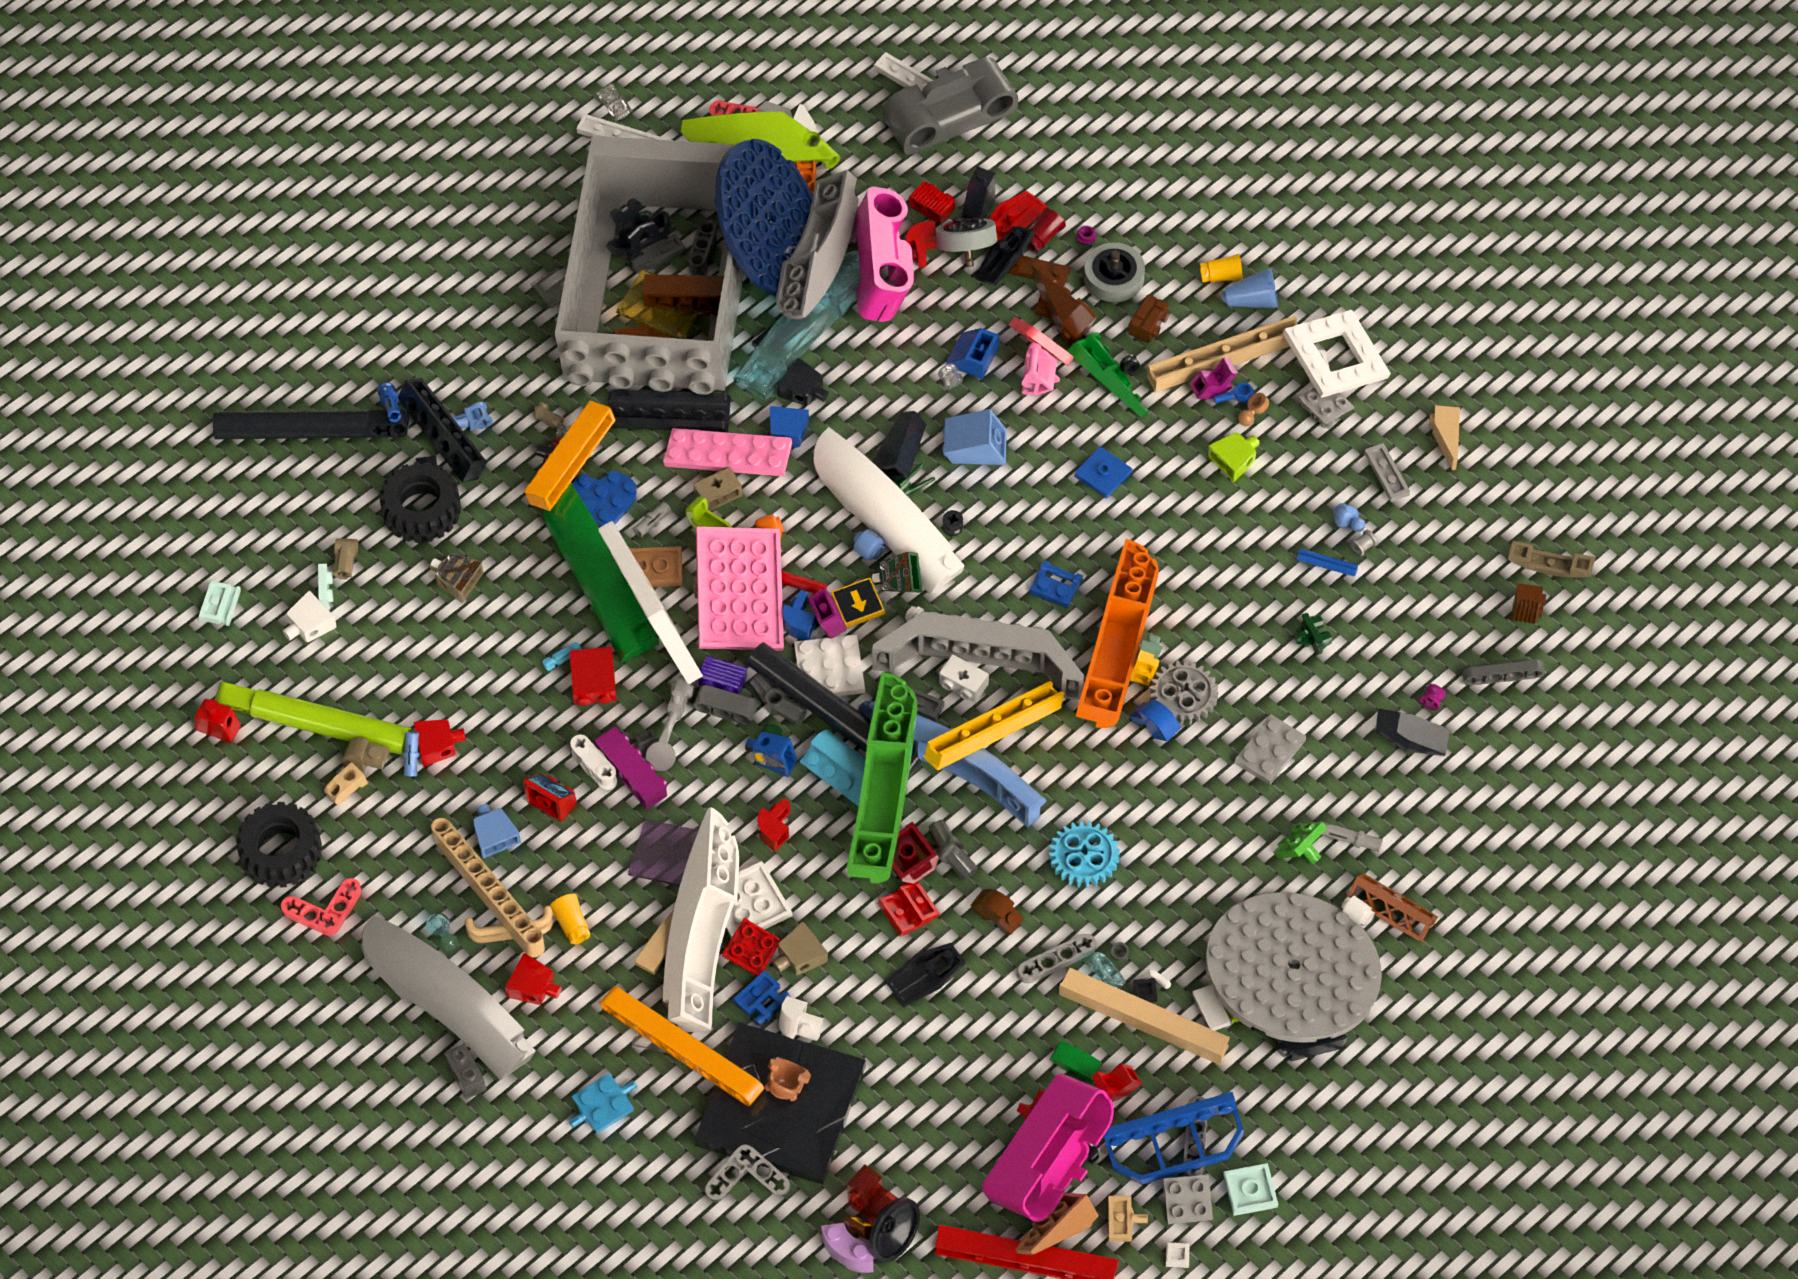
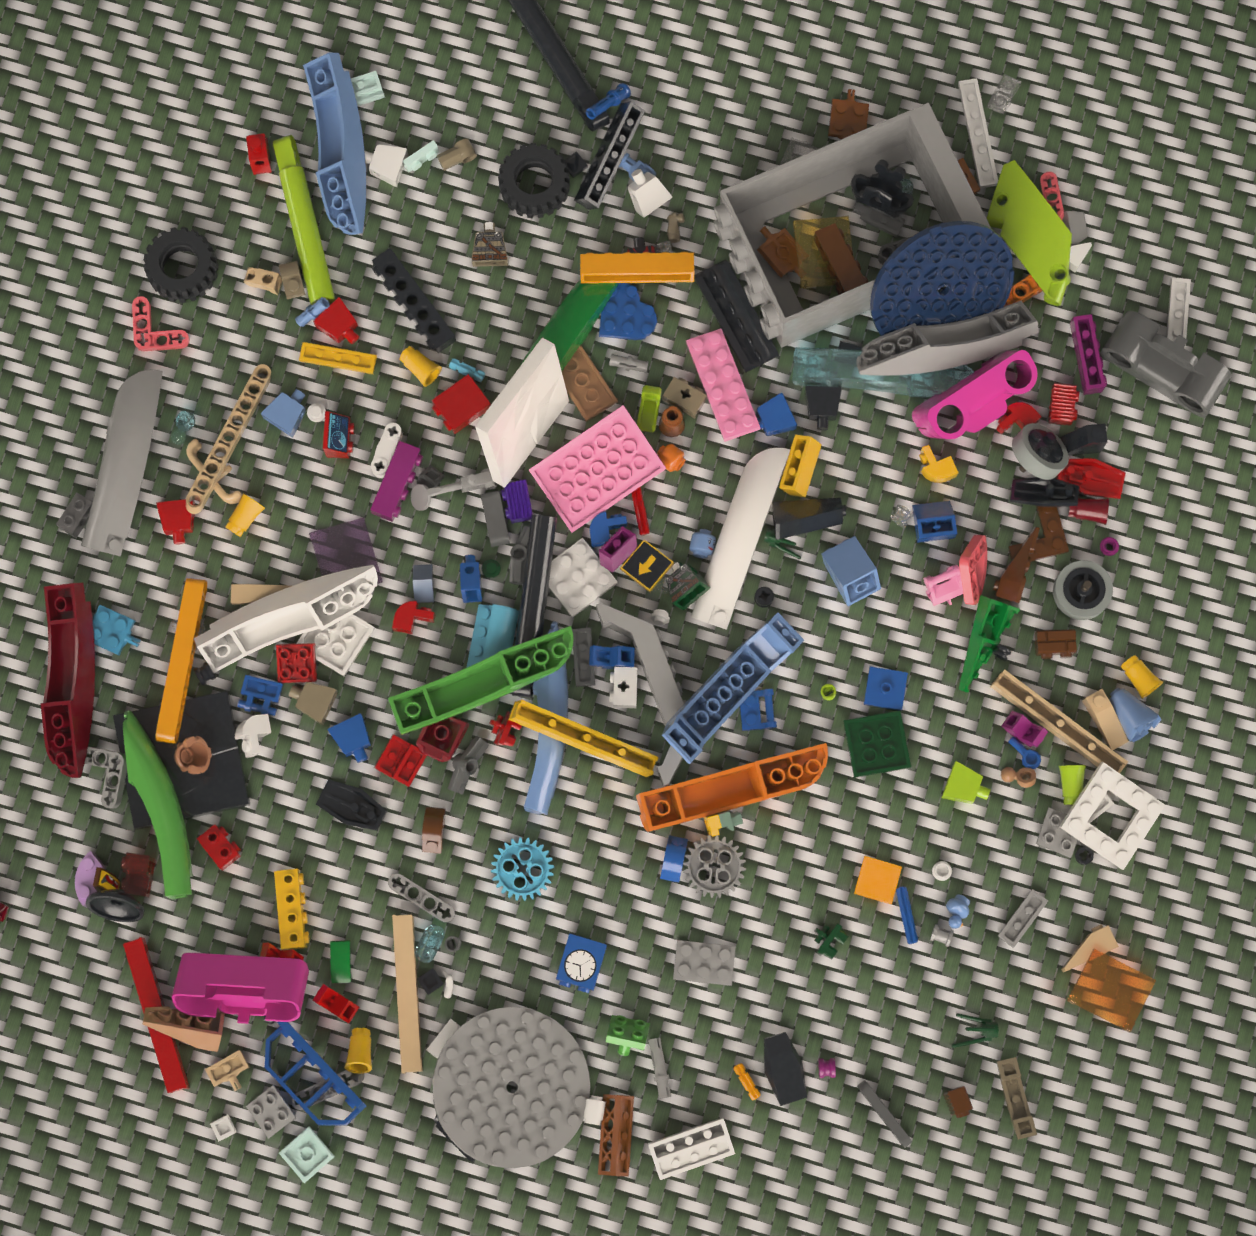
camera: 60 degrees right, 20 degrees up
none -> dark red slope [40,582,95,778]
none -> bright green slope [123,710,193,899]
none -> black wheel [193,662,216,686]
none -> red brick [196,824,241,871]
none -> yellow brick [274,869,310,950]
none -> yellow tile [299,342,377,374]
none -> medium blue slope [303,53,366,235]
none -> white plate [307,403,326,422]
none -> blue torso [328,713,371,763]
none -> yellow plant [344,1028,372,1074]
none -> black brick [372,248,456,353]
none -> yellow plant [399,346,442,387]
none -> sand blue slope [413,564,434,603]
none -> red hips [489,711,522,746]
none -> brick [556,934,607,993]
none -> blue brick [589,645,635,669]
none -> white torso [628,169,672,218]
none -> white brick [648,1117,735,1180]
none -> dark orange plant [659,406,685,437]
none -> medium blue slope [662,613,804,764]
none -> light orange axle [733,1063,761,1100]
none -> yellow brick [779,434,822,498]
none -> lime hinge [821,684,836,701]
none -> dark orange plate [828,89,869,139]
none -> dark green plate [843,711,911,778]
none -> light orange tile [854,856,902,905]
none -> yellow brick [919,445,958,483]
none -> white plate [932,861,952,881]
none -> dark green plant [952,1013,999,1048]
none -> lime plant [1059,765,1086,805]
none -> clear orange piece [1067,949,1156,1033]
none -> magenta brick [1070,314,1107,395]
none -> black bush [1075,847,1094,865]
none -> tan slope [1082,689,1128,750]

